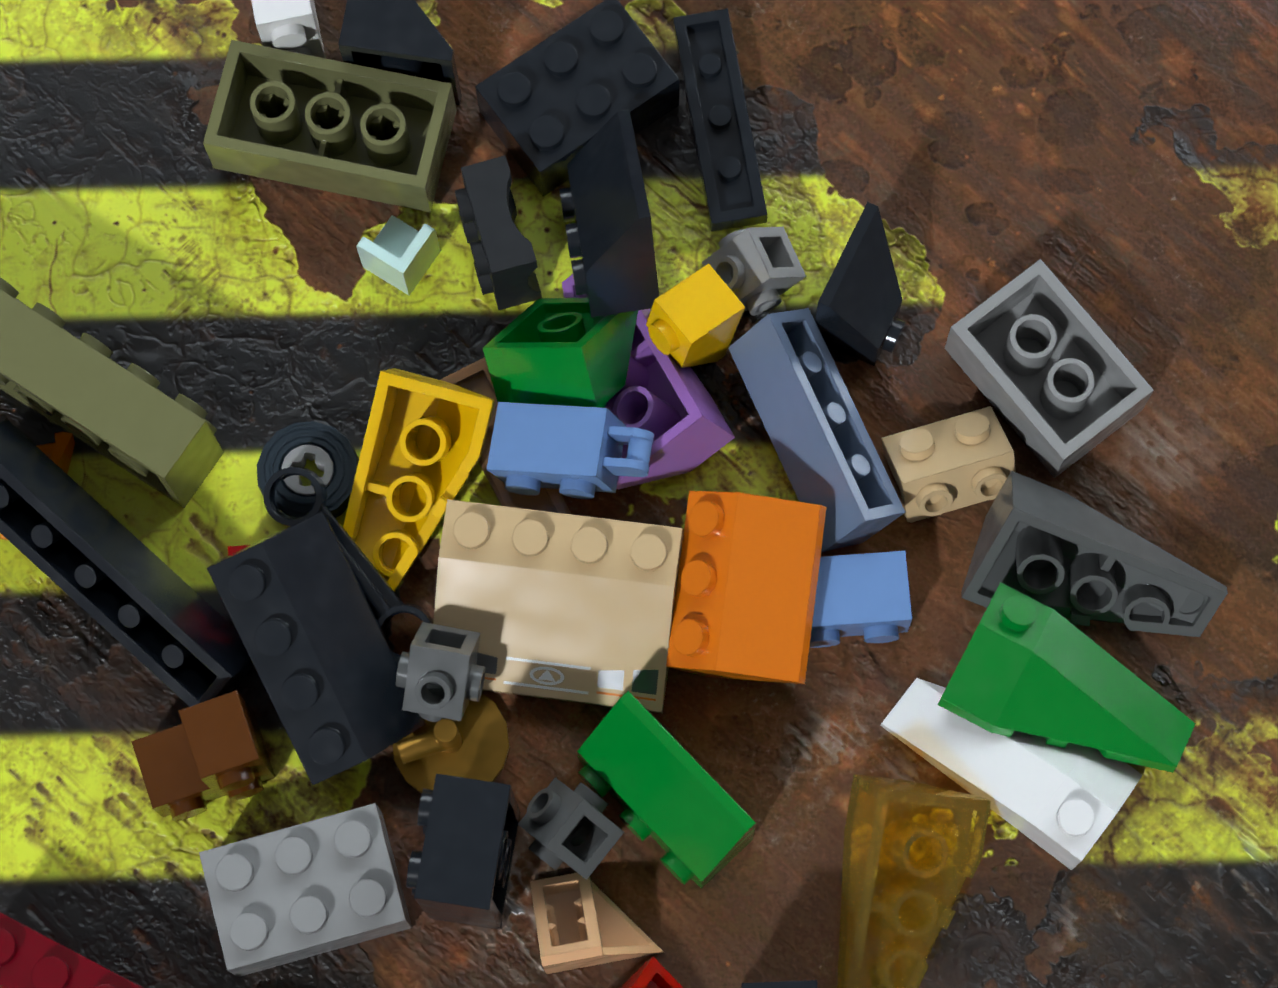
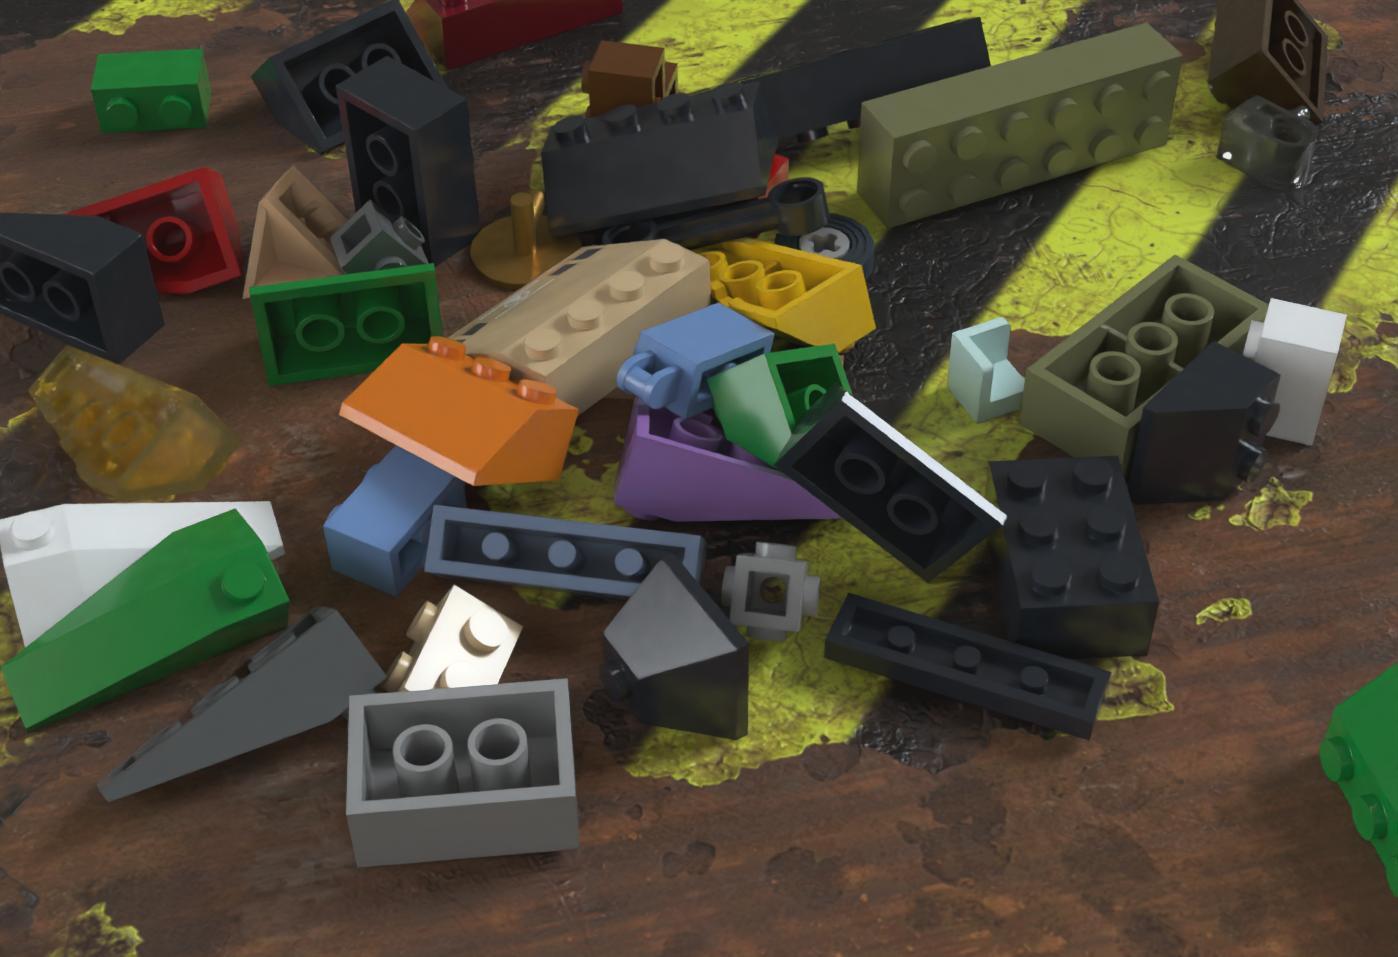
camera: 120 degrees right, 30 degrees down
light grey brick [199,803,412,977] -> none
dark grey brick [396,622,486,722] -> none
black brick [454,156,542,310] -> none
yellow slope [646,263,745,368] -> none

